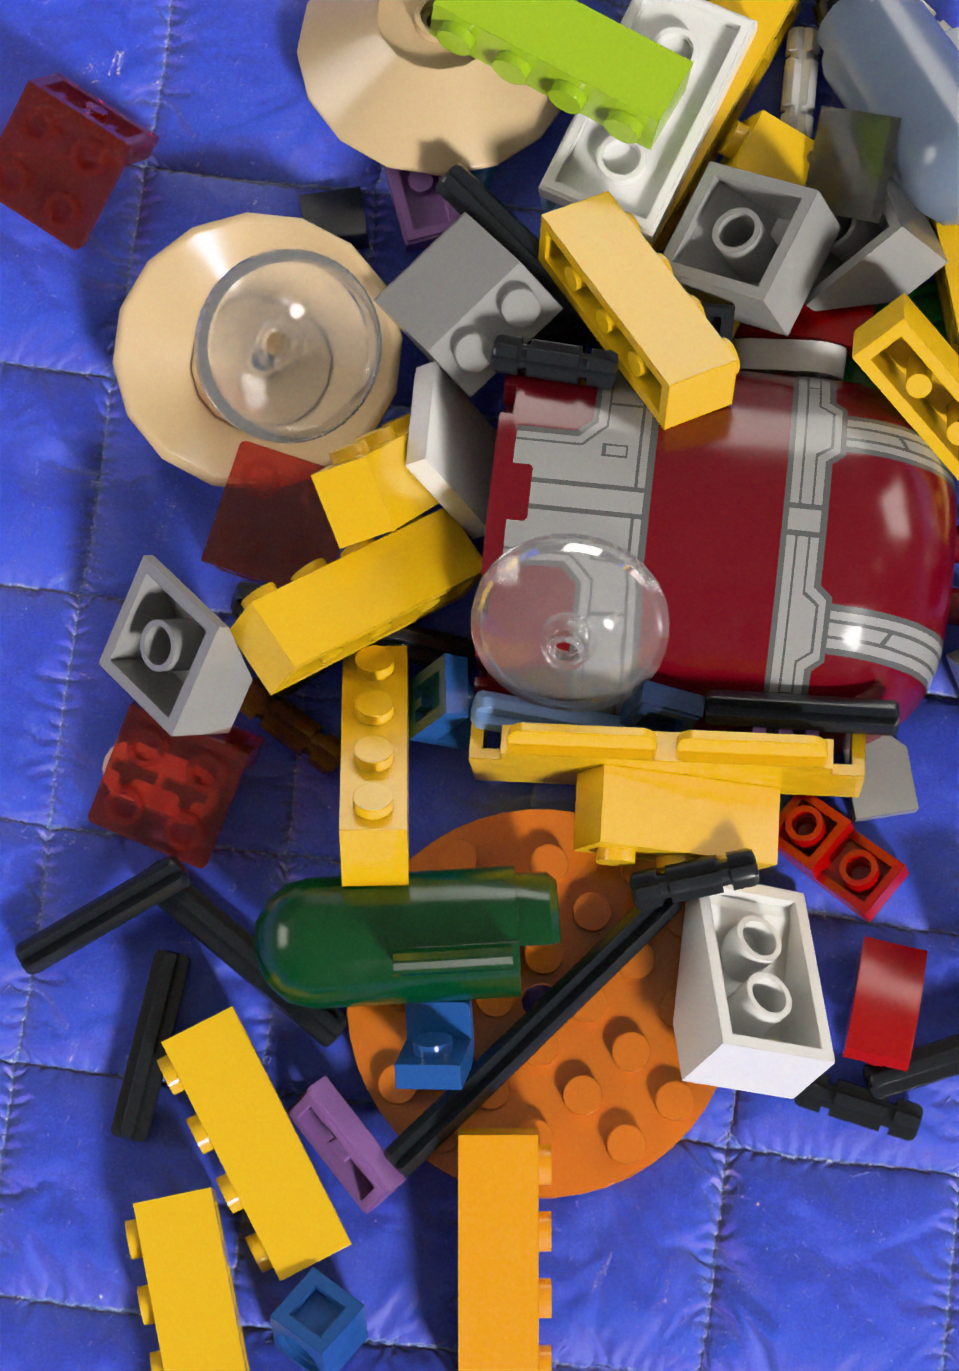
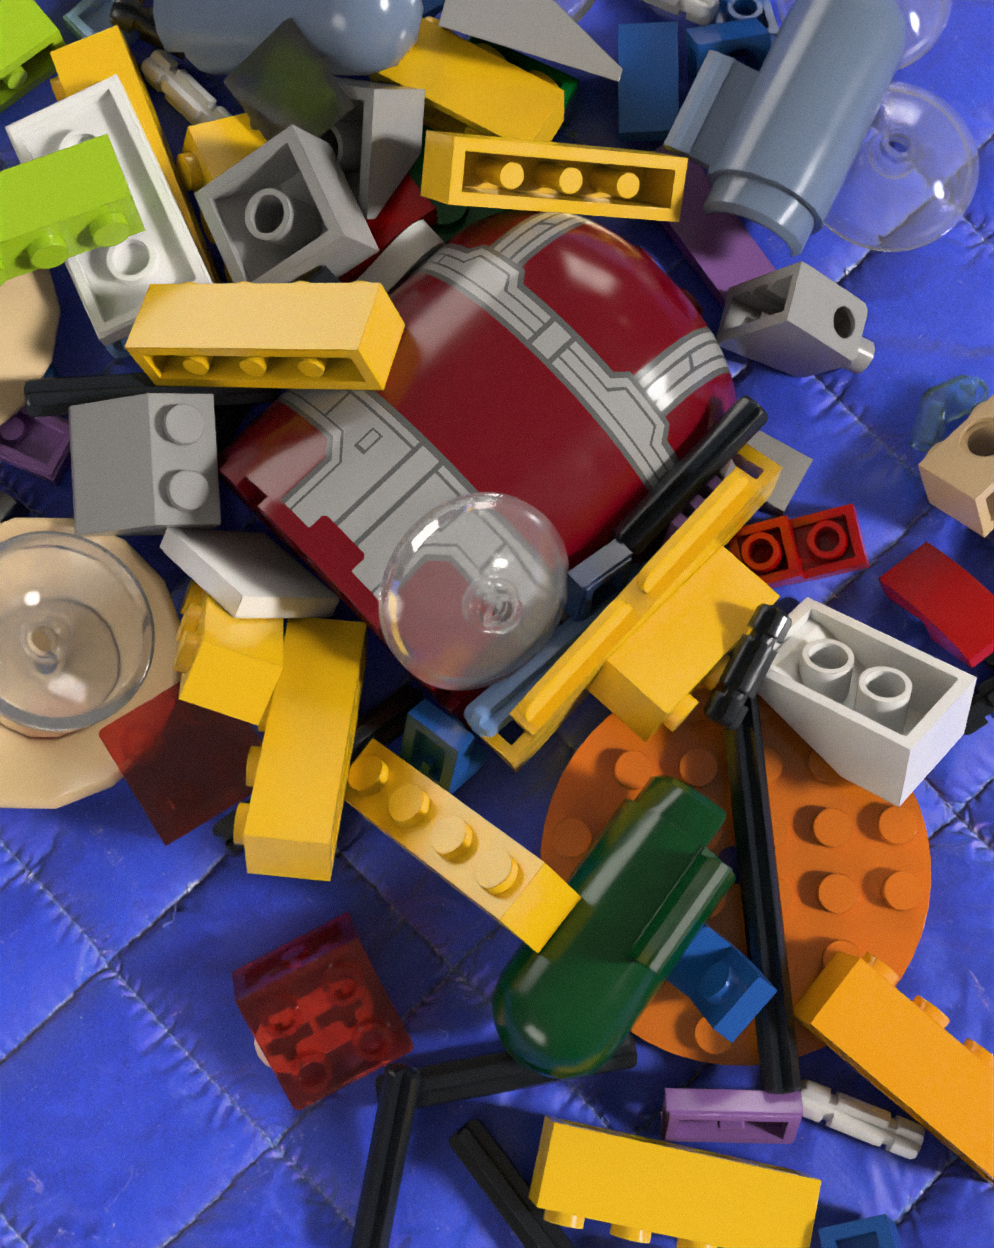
camera: 50 degrees left, 0 degrees up
light grey slope [98,555,253,736] -> none
reddish brown axle [239,678,341,775] -> none
black axle [491,334,619,389] -> none
none -> white axle [799,1079,925,1160]

